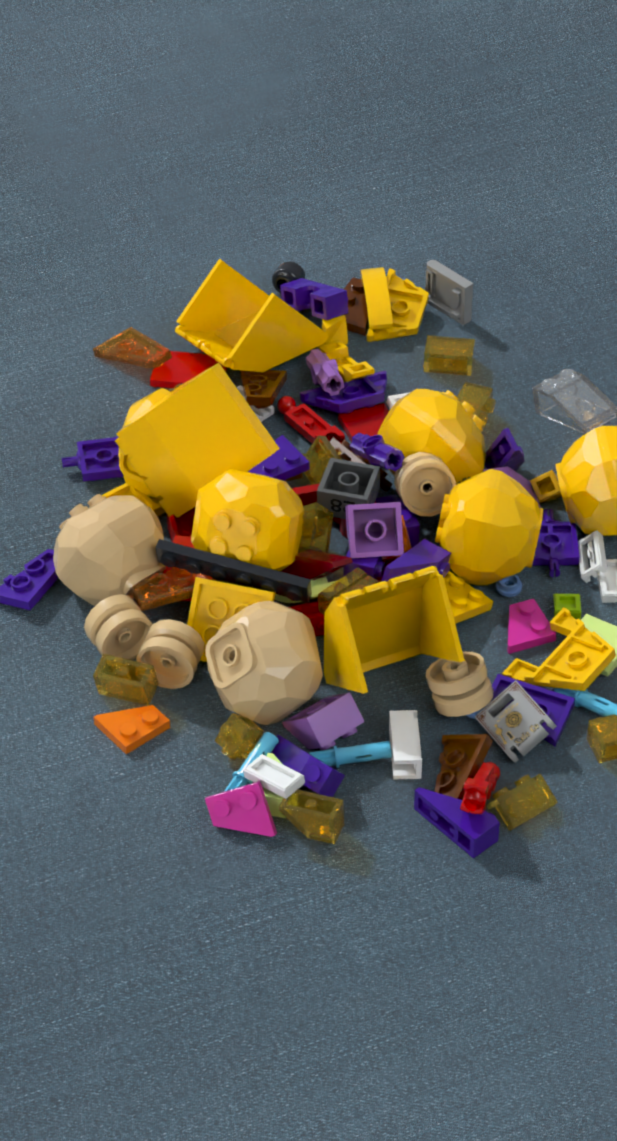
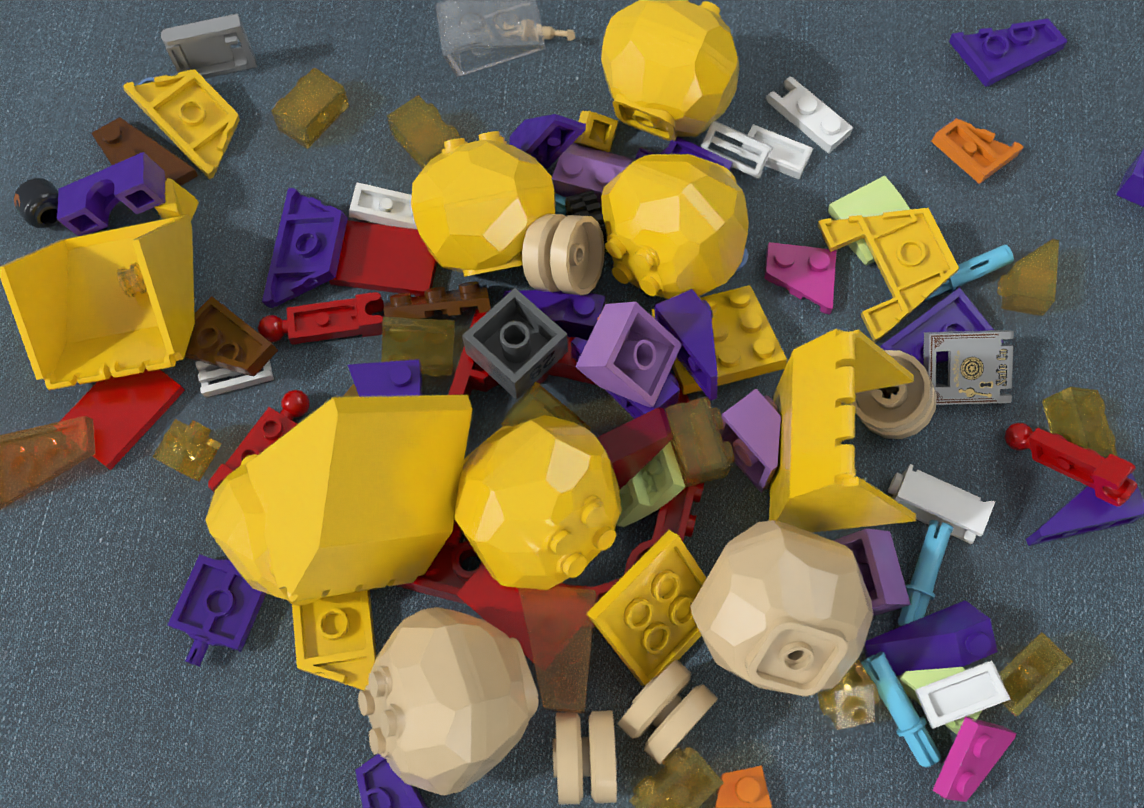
camera: 60 degrees left, 25 degrees up
black plate [155,539,312,603] -> none
medium lavender piece [306,349,344,396] -> none
yellow slope [318,340,375,382] -> none
dark purple piece [350,433,405,471] -> none
yellow slope [360,267,393,330] -> none
reddish brown wing [435,734,493,800] -> none
lime tile [553,594,581,619] -> none

